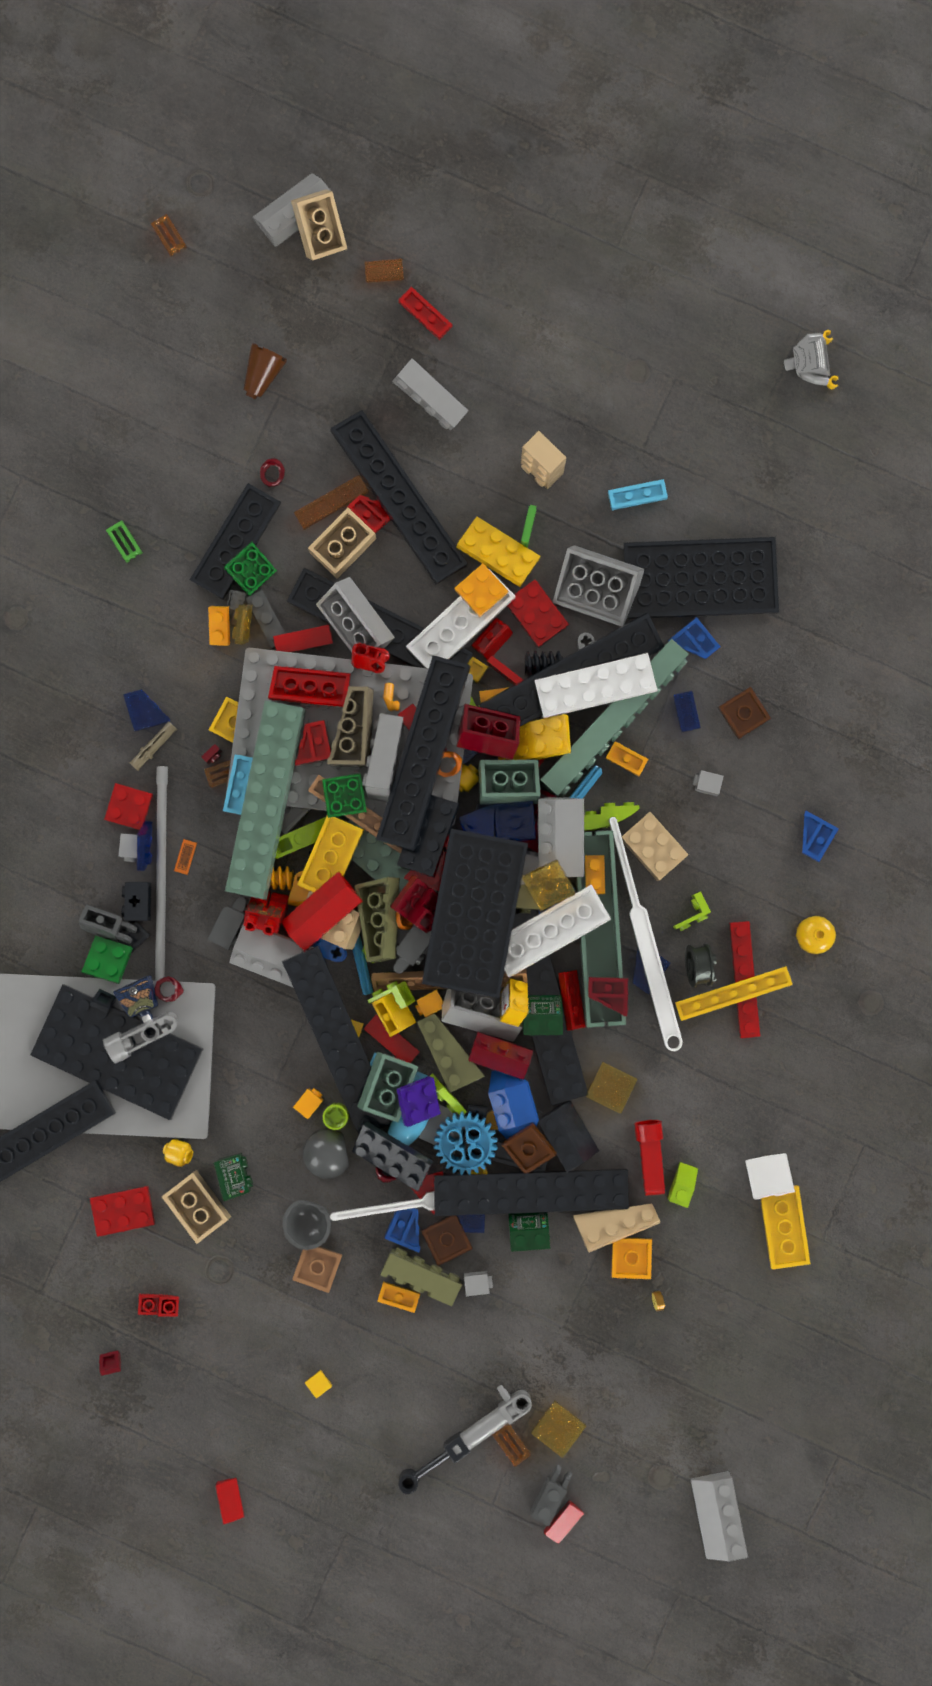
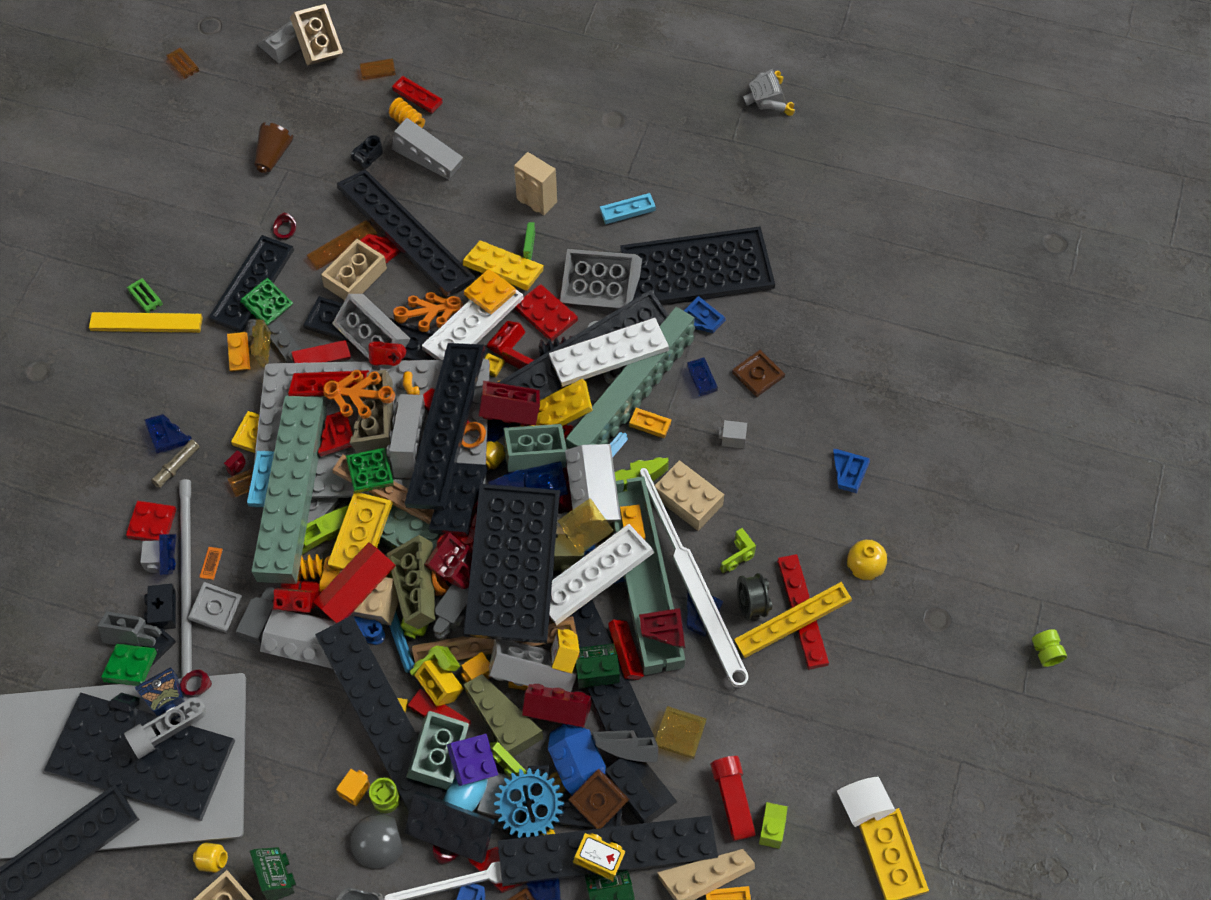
camera: 10 degrees left, 25 degrees down
none -> yellow tile [89,312,203,333]
none -> light grey tile [188,582,242,633]
none -> orange plant [323,370,395,419]
none -> black piece [350,135,383,169]
none -> light orange piece [389,98,425,128]
none -> orange plant [393,292,463,332]
none -> brick [573,833,625,881]
none -> dark grey slope [592,730,658,762]

